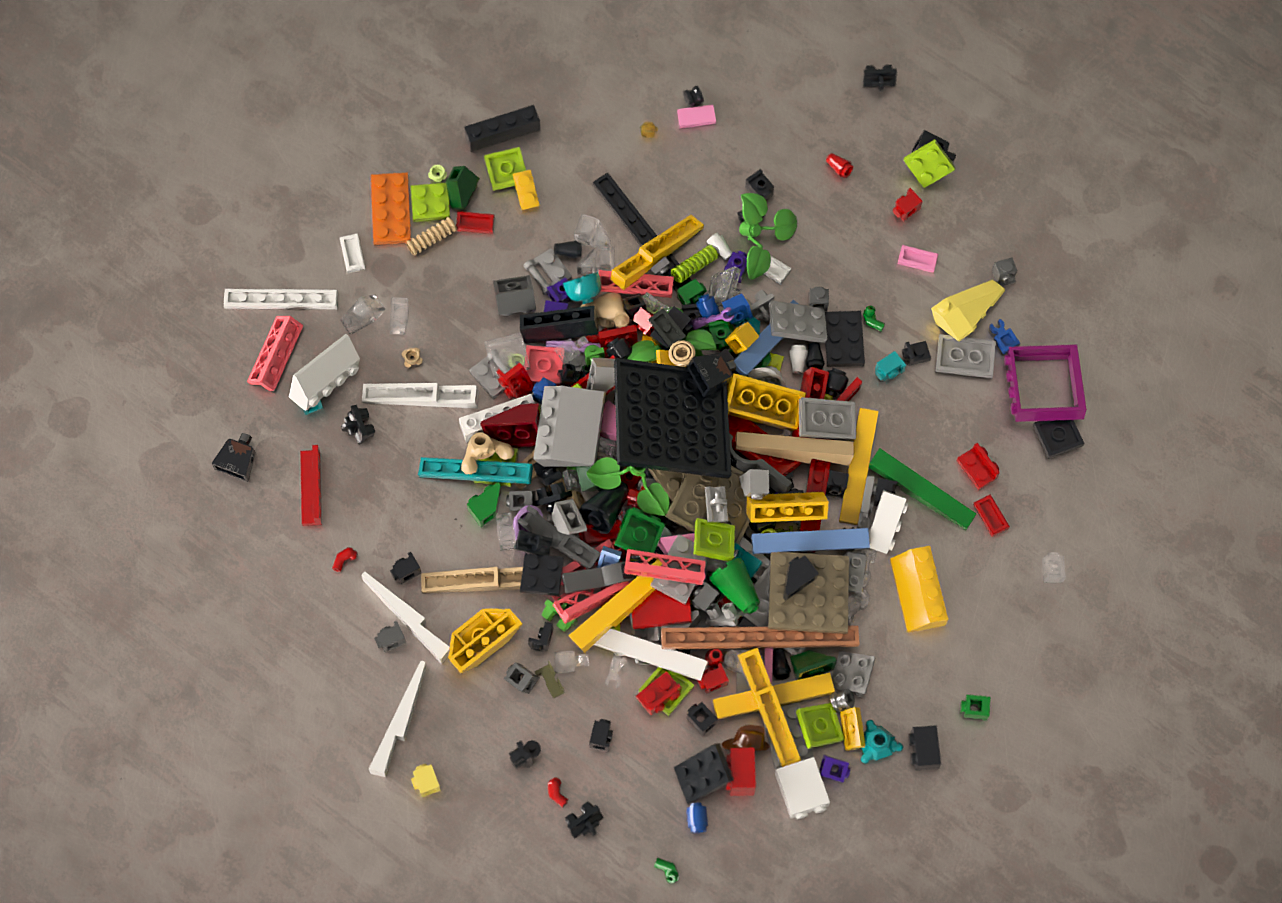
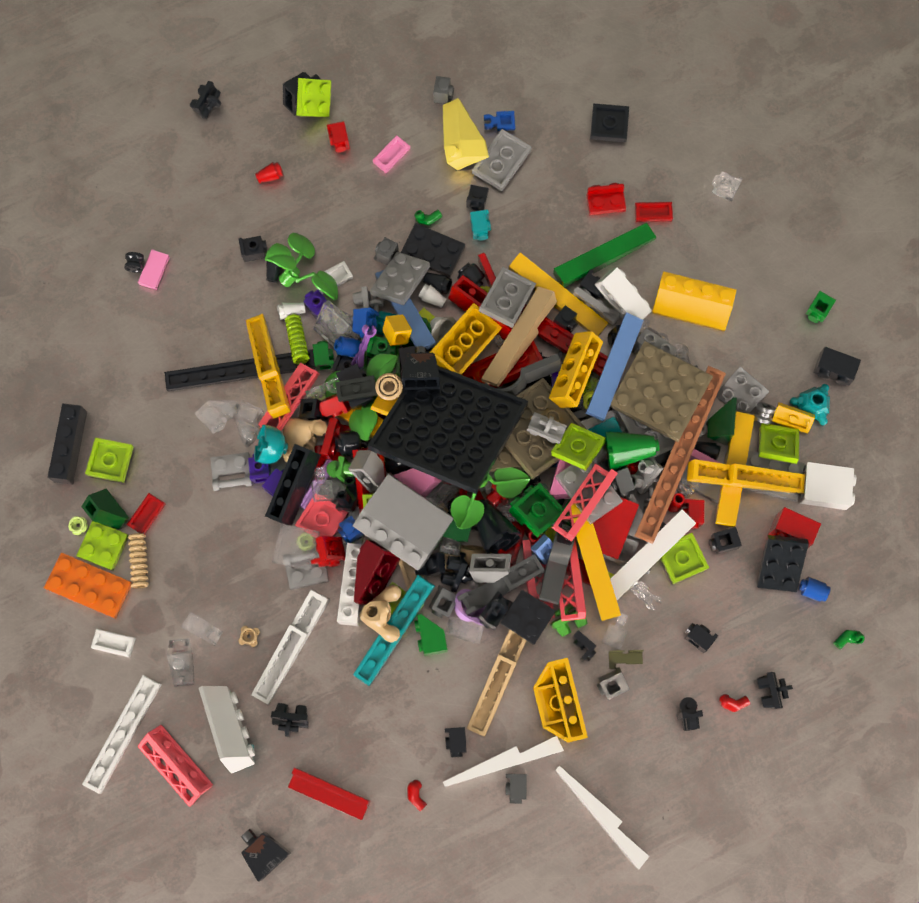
camera: 60 degrees left, 5 degrees up
light yellow brick [411,764,441,798] -> none
dark grey slope [493,275,536,316] -> none
yellow plate [512,169,540,210] -> none
black cone [554,241,582,259] -> none
red bracket [636,671,682,715] -> none
clear yellow plate [640,122,658,138] -> none
flat silver plate [651,257,670,275] -> none
reddish brown piece [721,725,770,751] -> none
light grey slope [739,469,769,500] -> none
black slope [783,555,819,601] -> none
dark purple brick [819,755,851,783] -> none
magenta window [1004,344,1087,422] -> none

